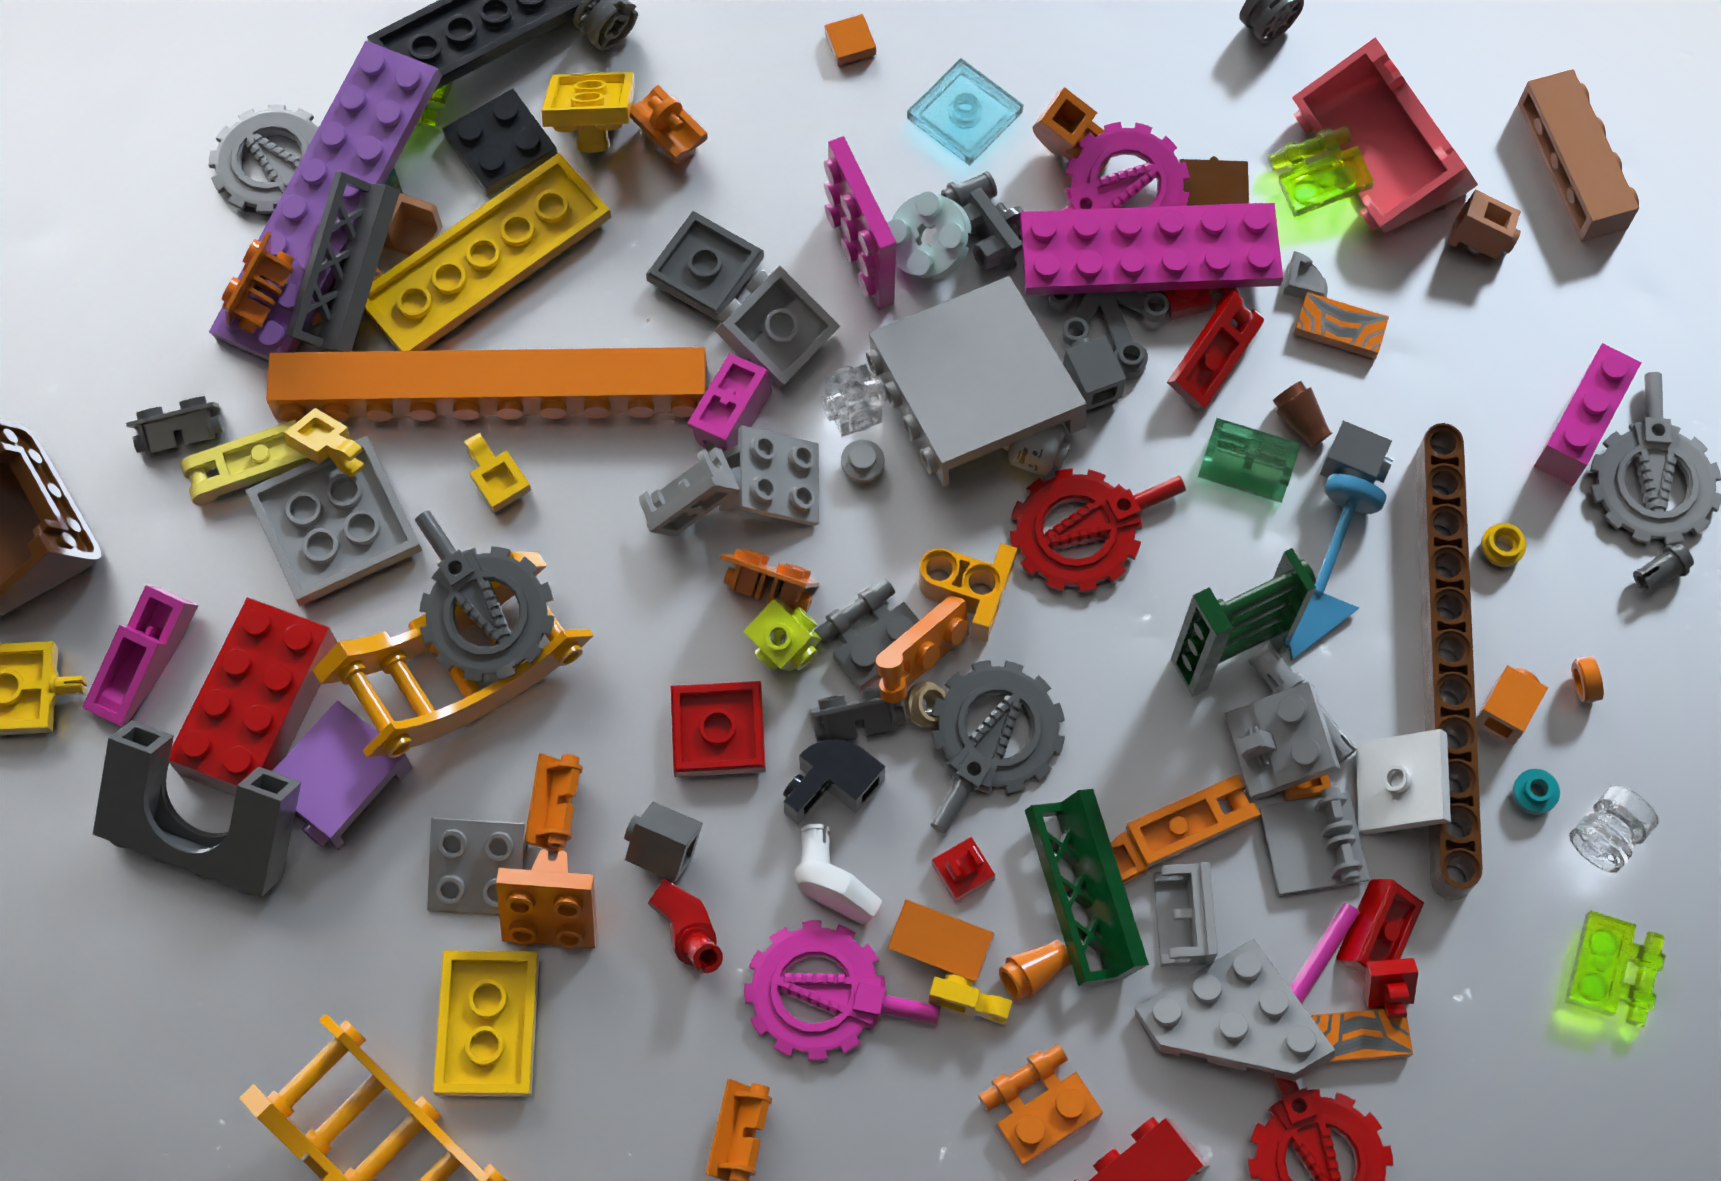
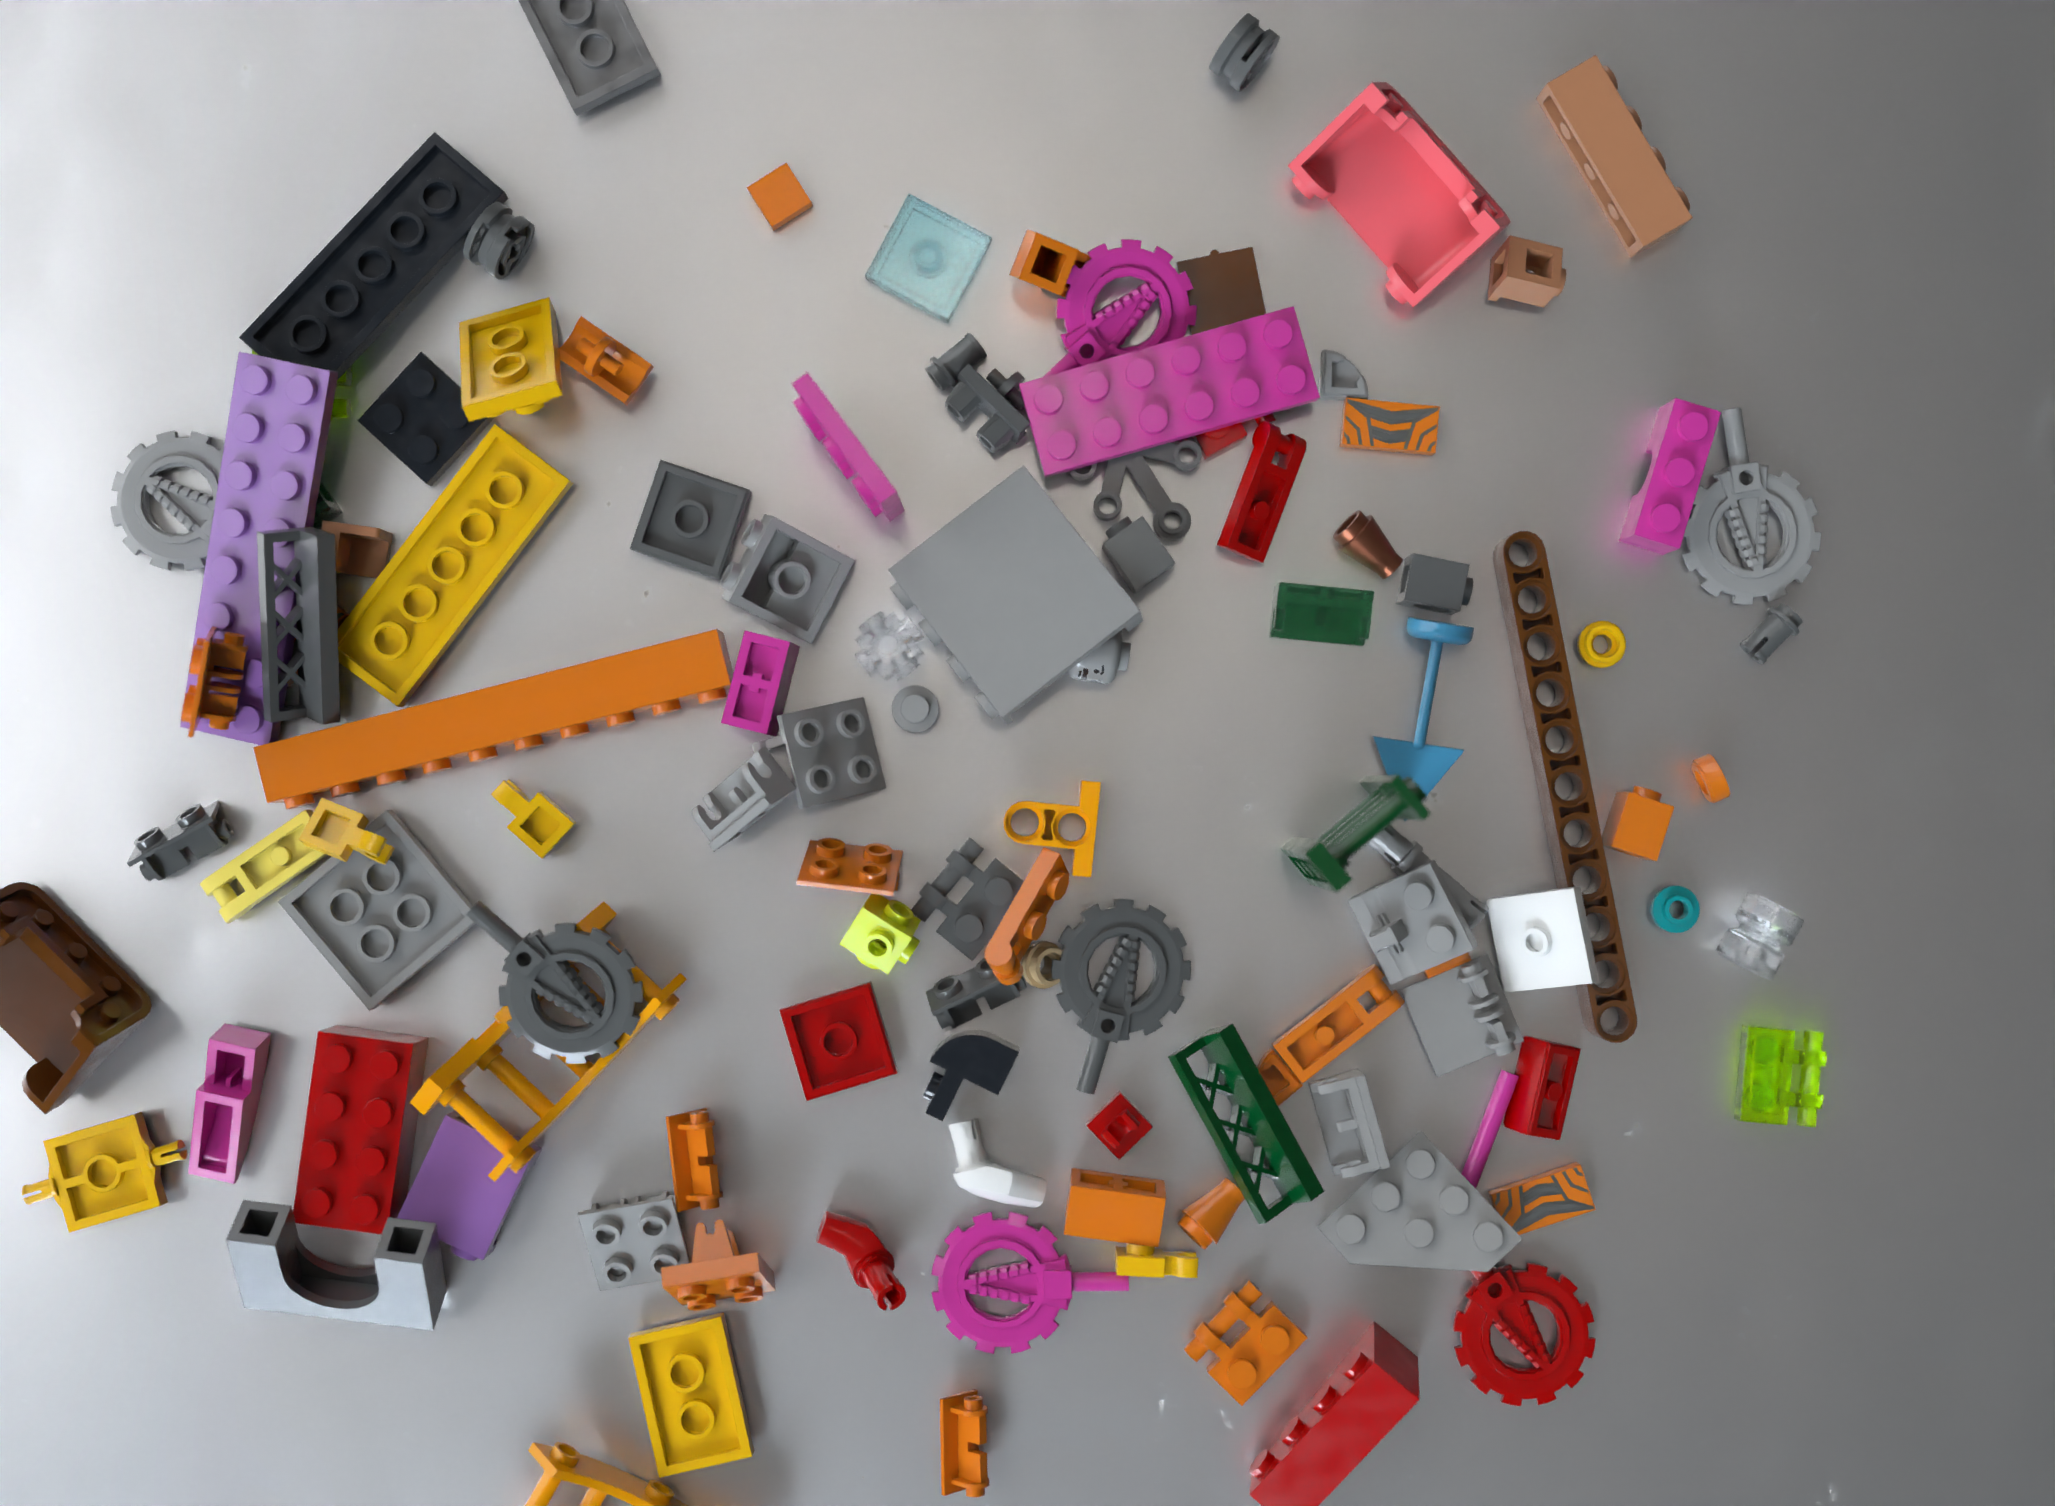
camera: 15 degrees left, 20 degrees up
dark grey brick [624,801,703,882] -> none
light aqua plate [887,191,971,279] -> none
red bar [1010,468,1186,593] -> none
clear neon green plate [1267,126,1374,218] -> none
red tile [1363,958,1419,1019] -> none

